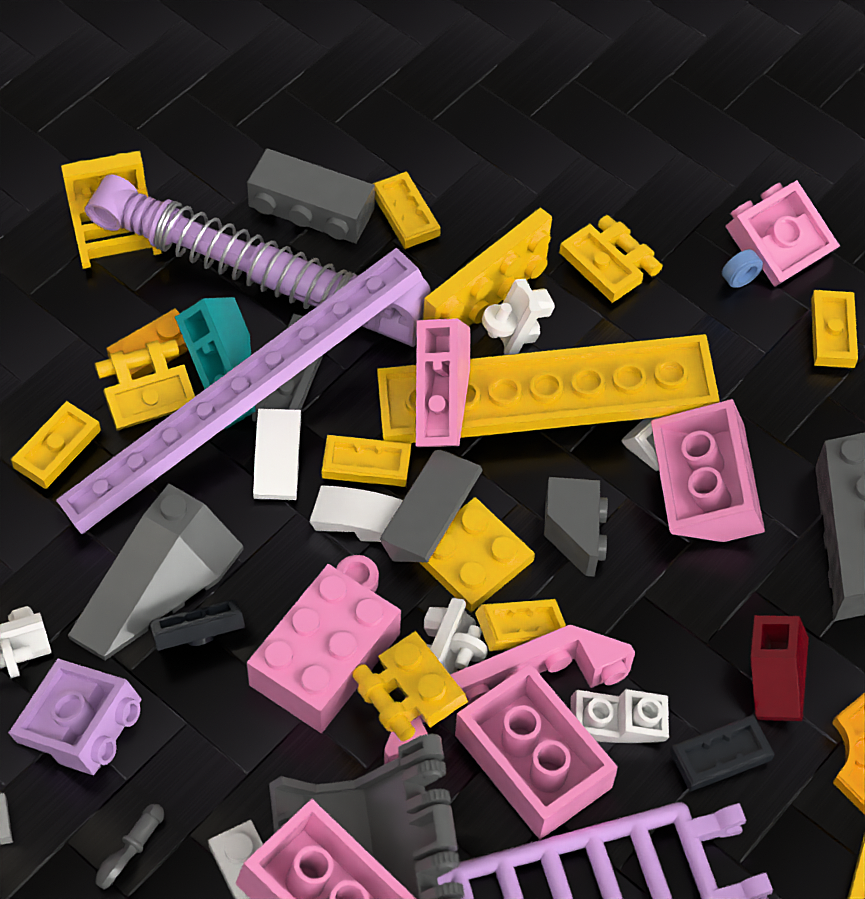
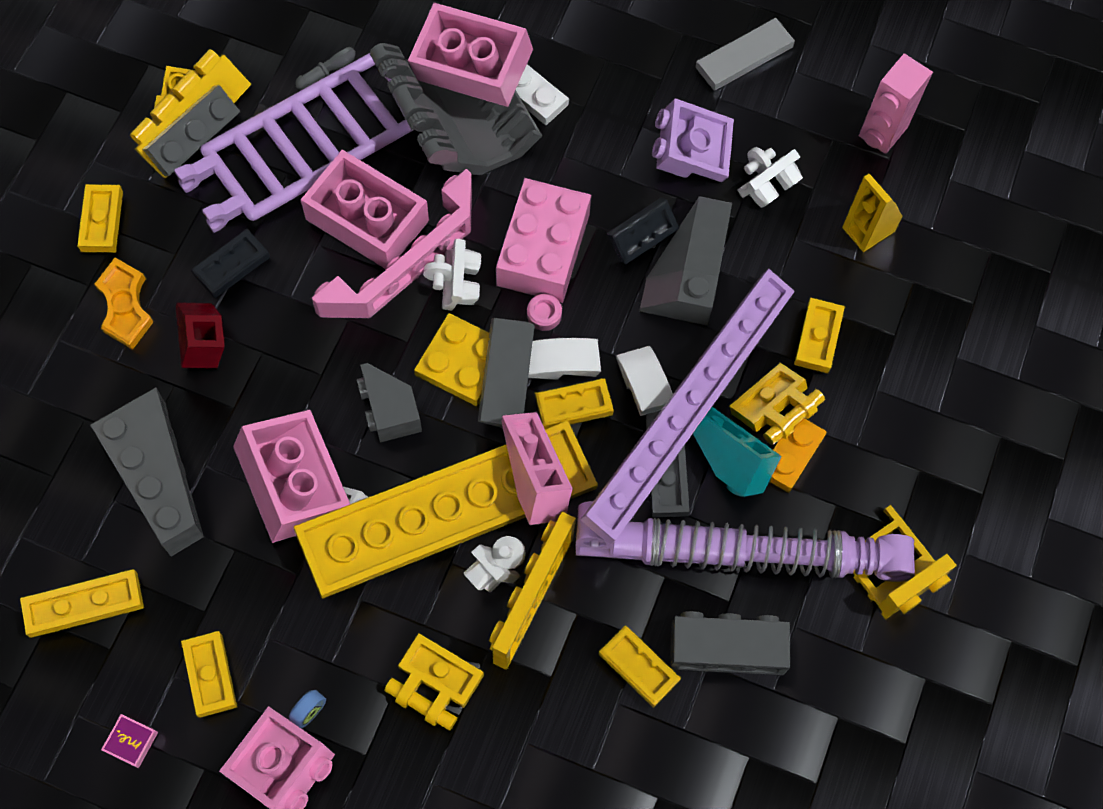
camera: 160 degrees right, 10 degrees up
dark grey piece [96,804,164,889] -> none
yellow plate [352,631,468,741] -> none
yellow plate [475,599,566,651] -> none
white slope [571,689,669,743] -> none

